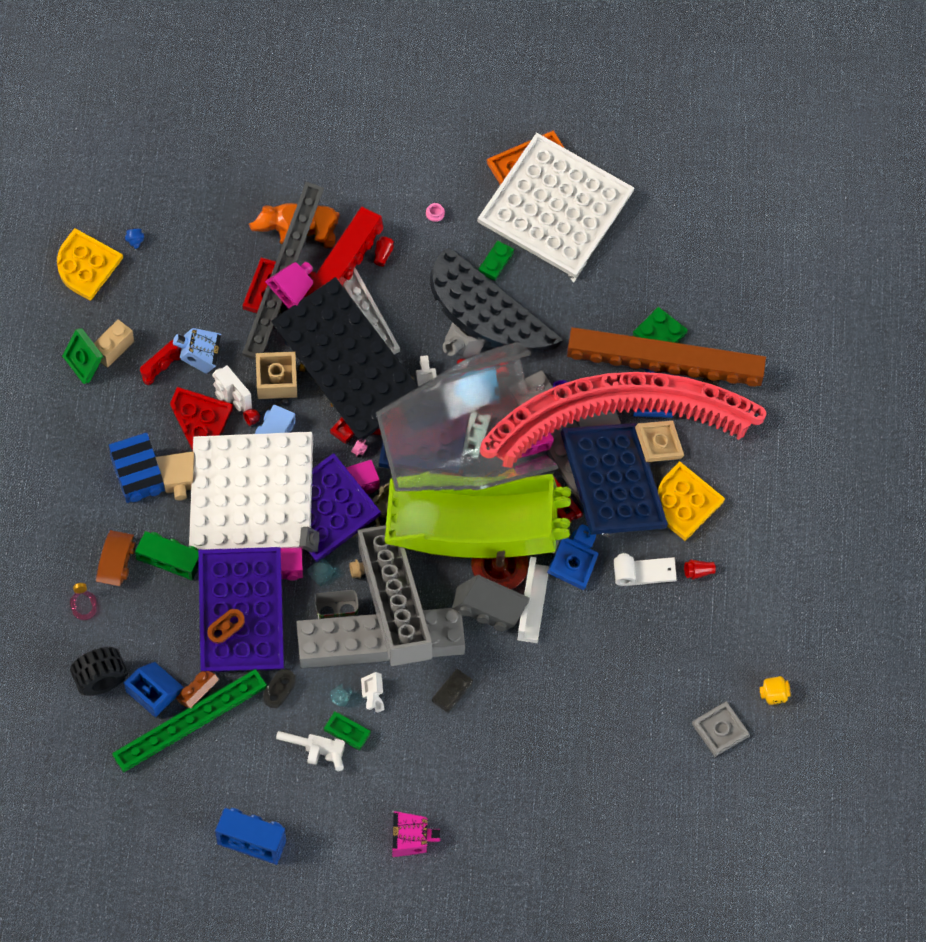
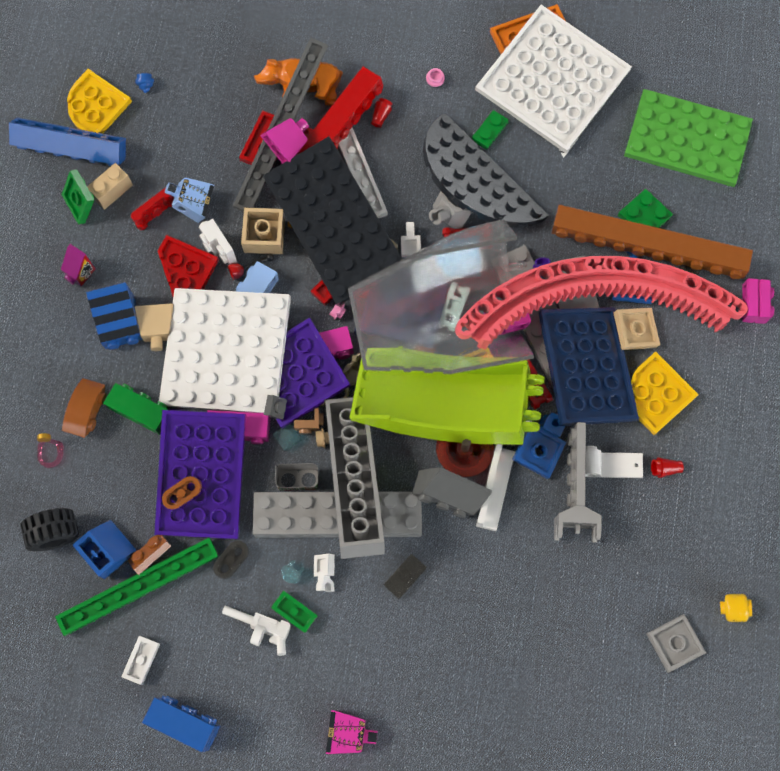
camera: 10 degrees right, 10 degrees up
none -> brick [9,118,126,166]
none -> magenta slope [61,244,96,287]
none -> white plate [121,636,160,685]
none -> medium nougat bracket [294,408,324,435]
none -> light grey hinge [554,422,601,543]
none -> bright green plate [624,89,753,187]
none -> dark pink brick [742,278,774,324]

